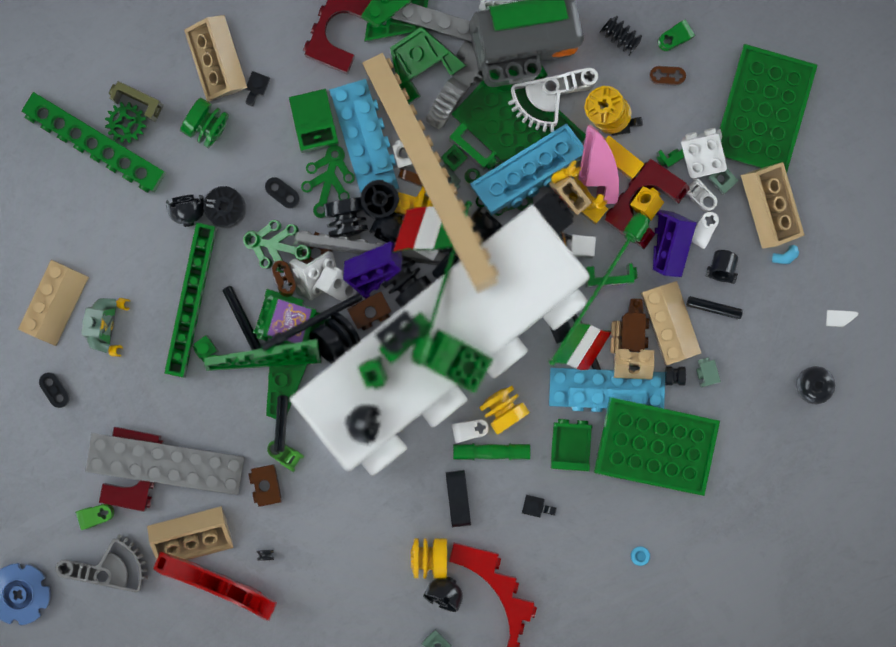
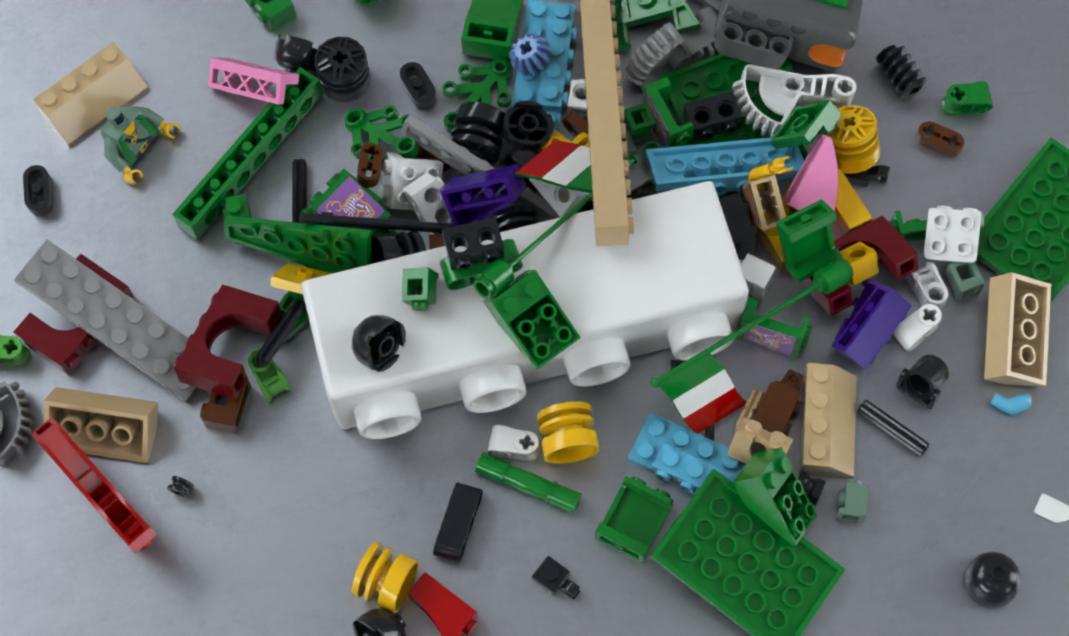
camera: 30 degrees right, 20 degrees down
none -> dark red arch [174,284,283,400]
none -> bright pink fence [208,58,299,104]
none -> yellow plate [270,262,333,294]
none -> medium blue gear [509,32,553,76]
none -> black brick [683,91,742,141]
none -> green slope [733,447,817,546]
none -> green plate [770,100,841,149]
none -> green panel [776,199,843,282]

